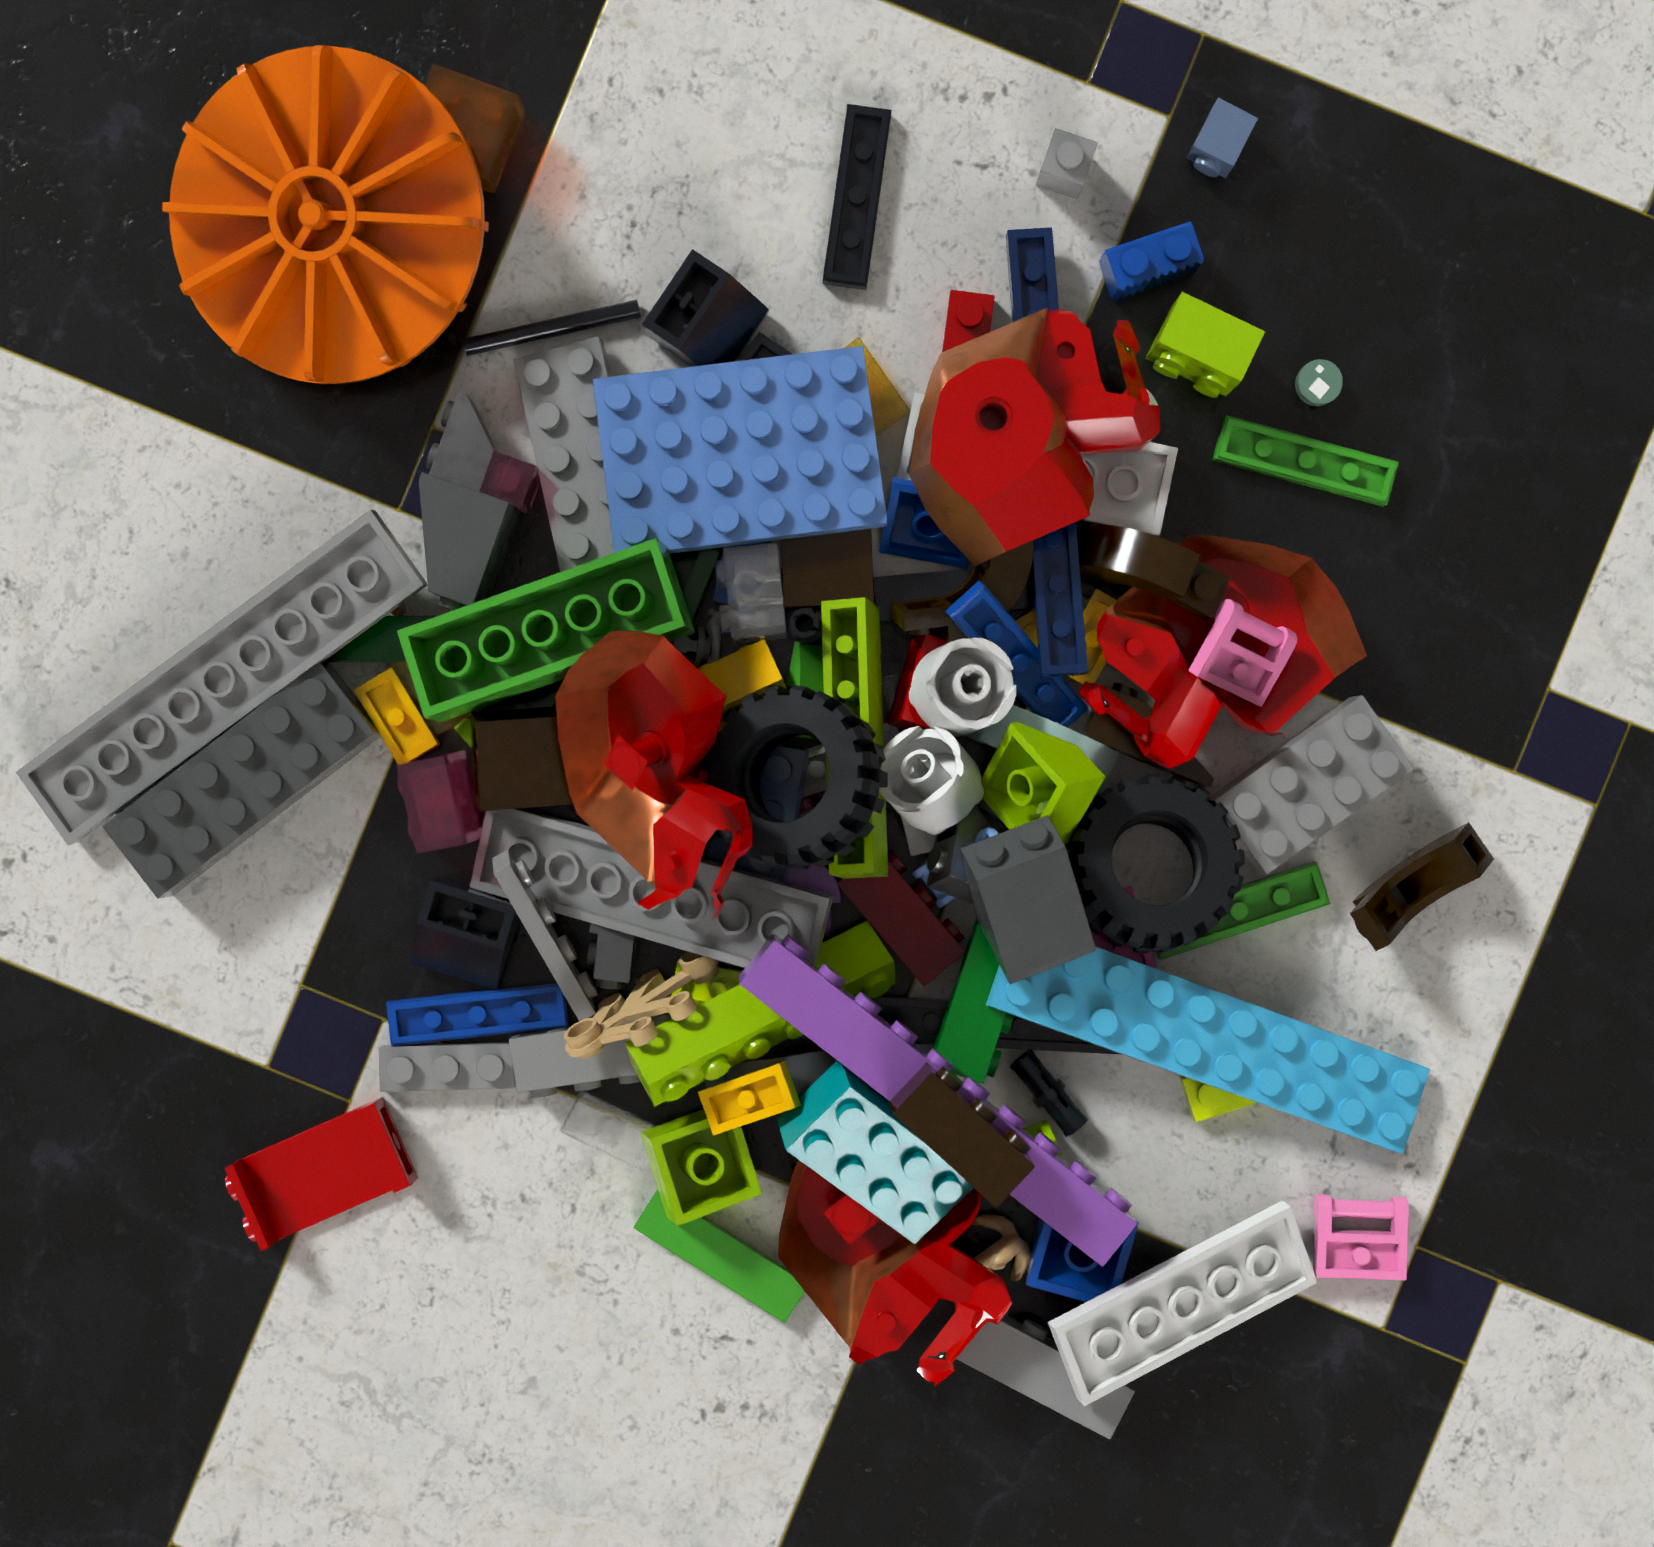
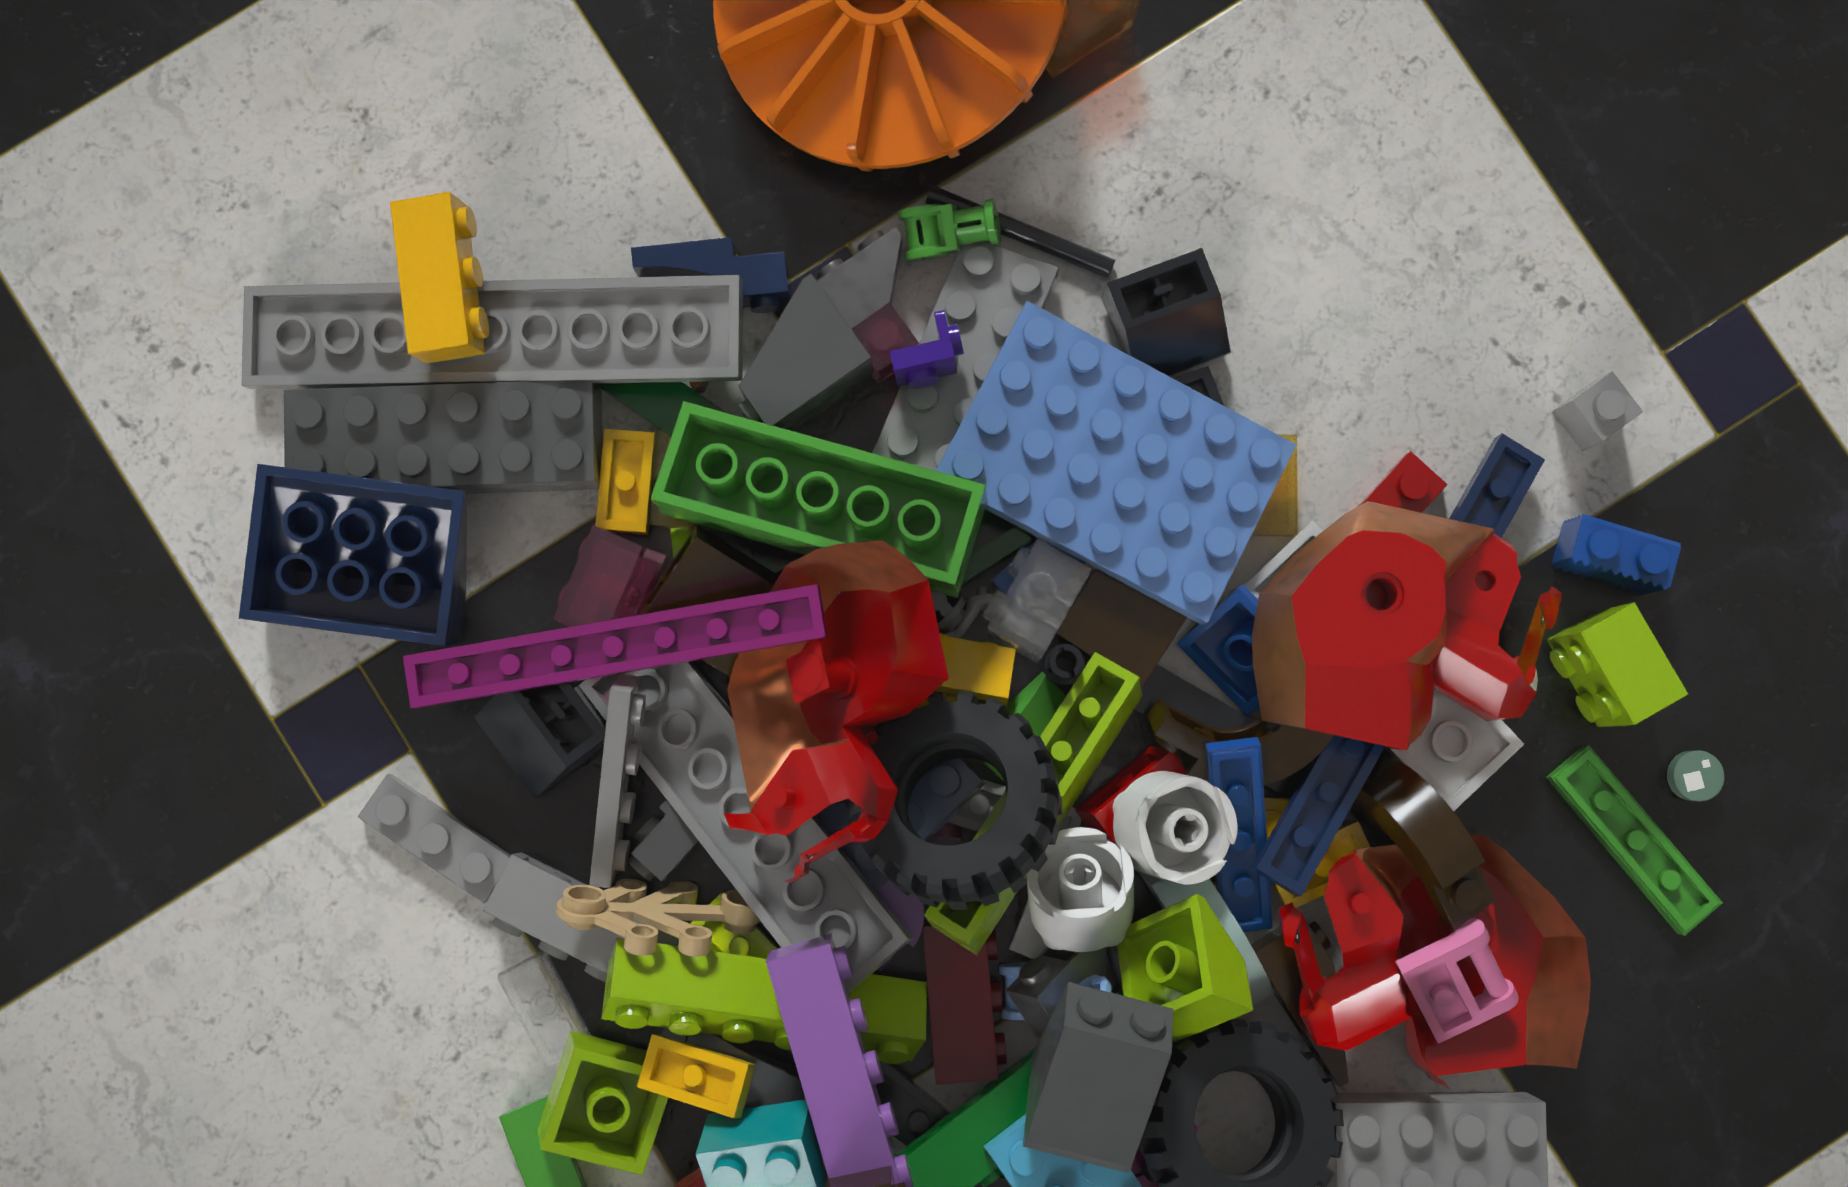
camera: 25 degrees right, 5 degrees down
red panel [225,1097,418,1251] -> none
blue tile [386,982,570,1046] -> none
black tile [822,104,892,290] -> none
sand blue brick [1186,98,1258,178] -> none
none -> dark blue slope [239,464,467,646]
none -> yellow brick [390,191,489,364]
none -> magenta plate [403,584,828,708]
none -> dark blue slope [631,237,791,313]
none -> dark purple bracket [890,310,964,389]
none -> bright green connector [898,199,1001,262]

